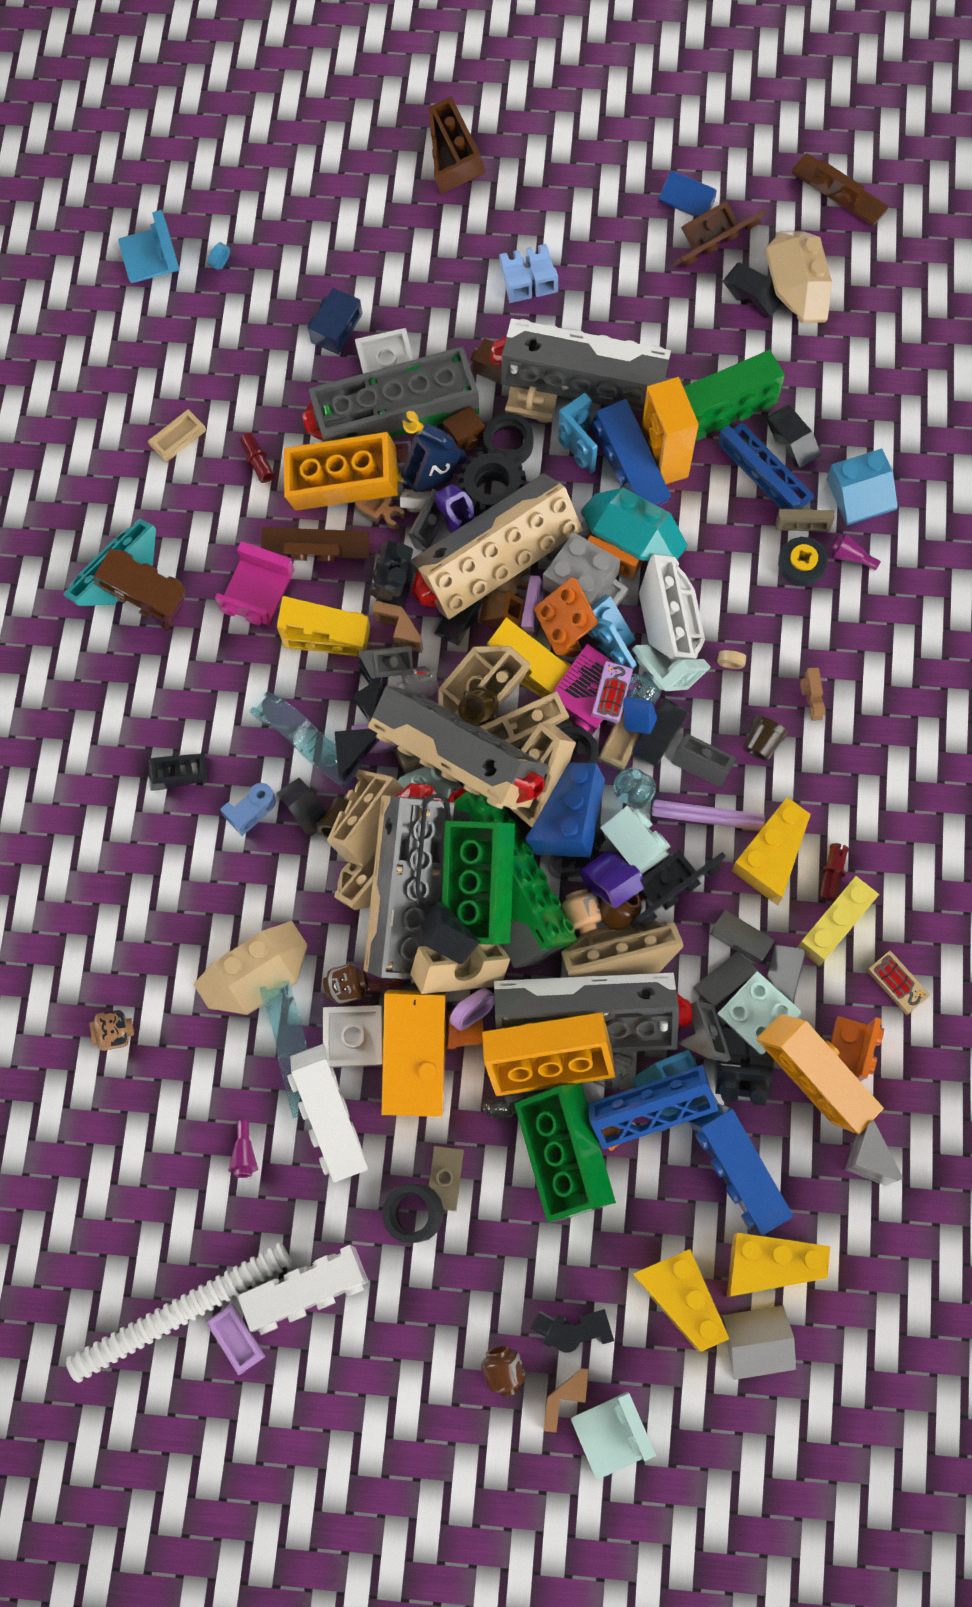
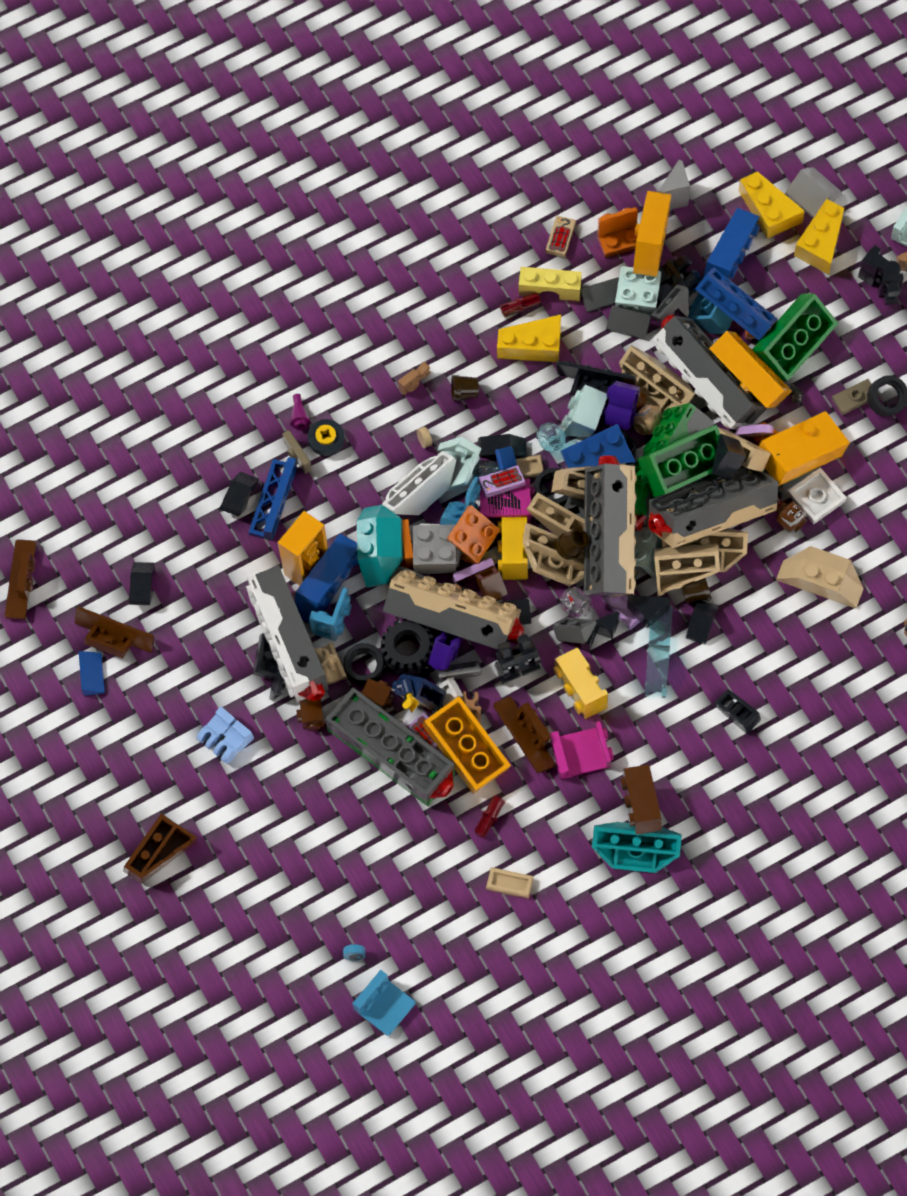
camera: 125 degrees left, 5 degrees down
medium blue leg [220,783,276,836] -> none
clear light blue piece [260,980,308,1118] -> none
white wedge [287,1044,368,1183] -> none
dark blue brick [307,288,363,355] -> none
white plate [355,328,414,374] -> none
medium nougat slope [372,601,423,653] -> none
lavender axle [652,800,765,831] -> none
dark grey slope [671,733,736,787] -> none
green brick [683,349,785,441] -> none
dark grey slope [710,910,775,965] -> none
tan wedge [765,231,832,323] -> none
dark azure slope [826,448,898,526] -> none

